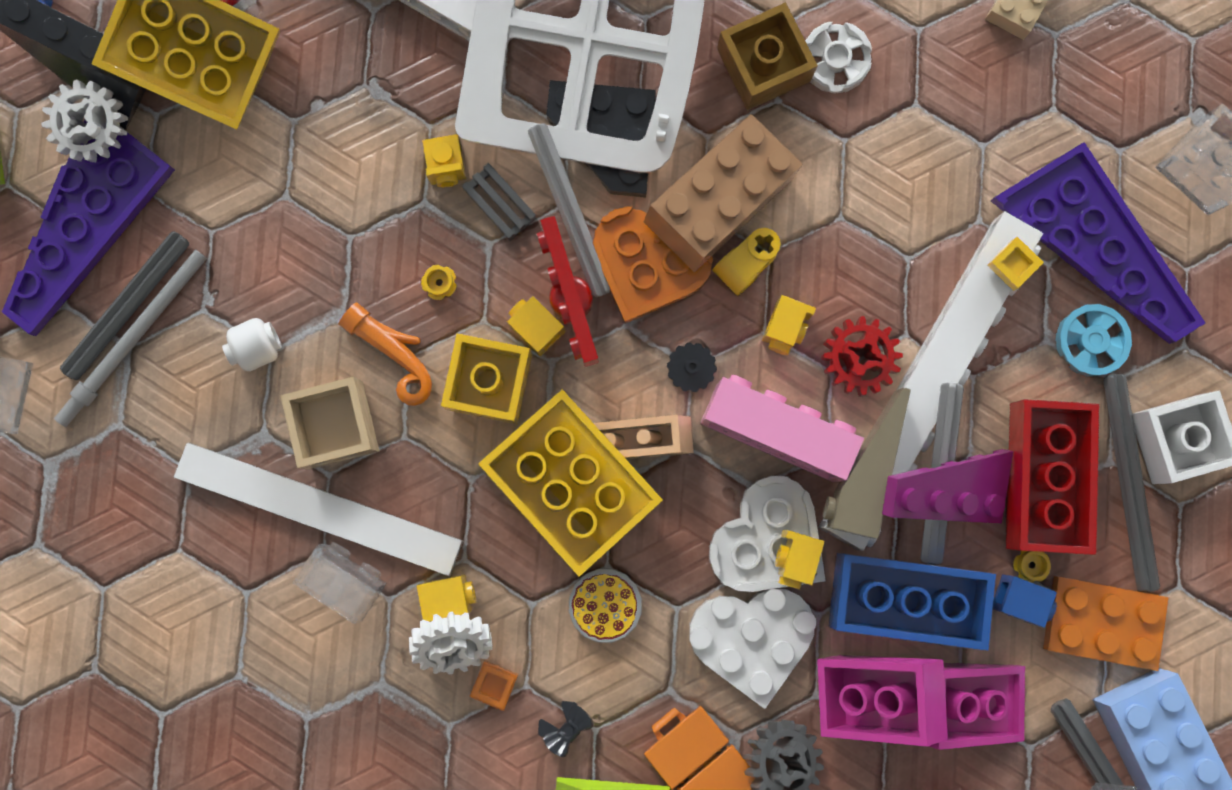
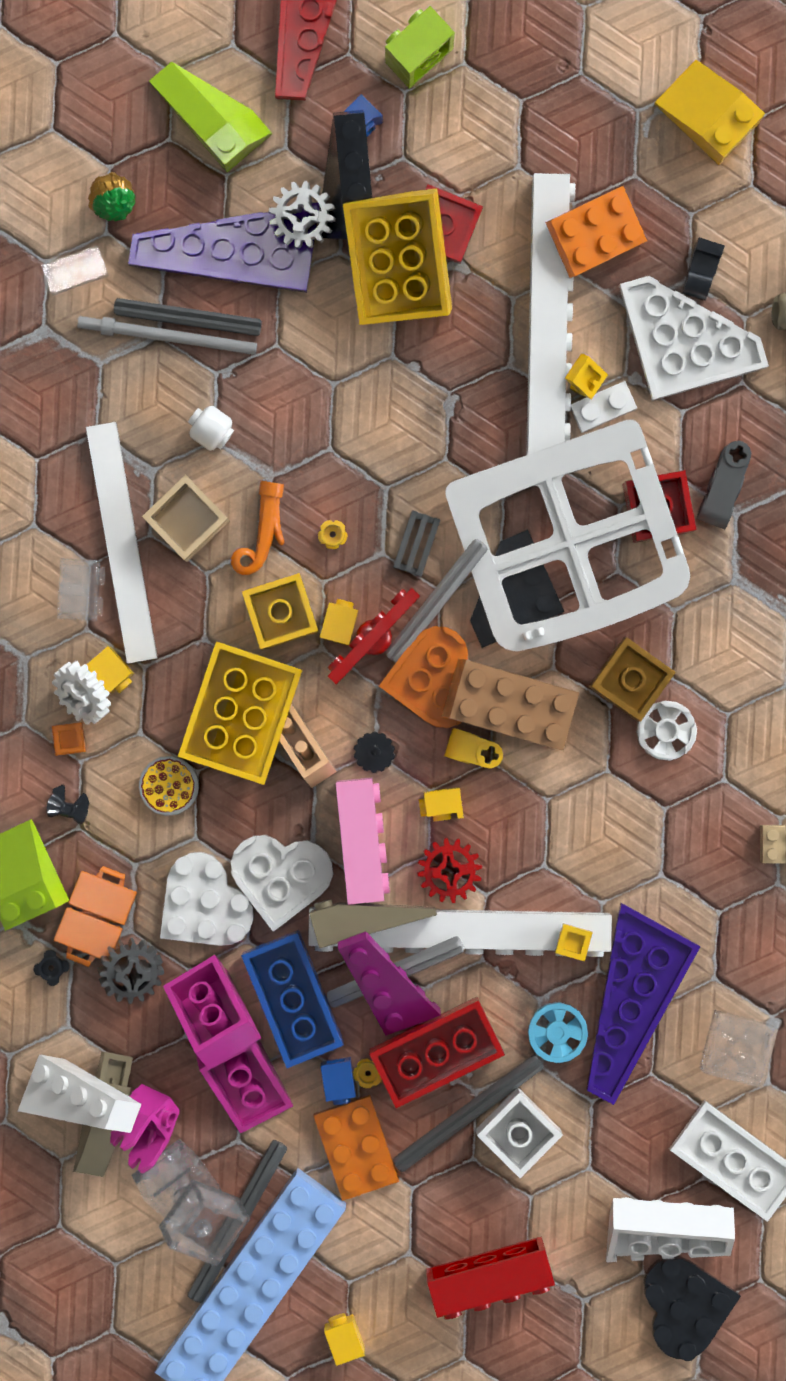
camera: 55 degrees right, 5 degrees up
yellow bracket [422,134,466,188] -> none
yellow brick [775,530,825,590] -> none

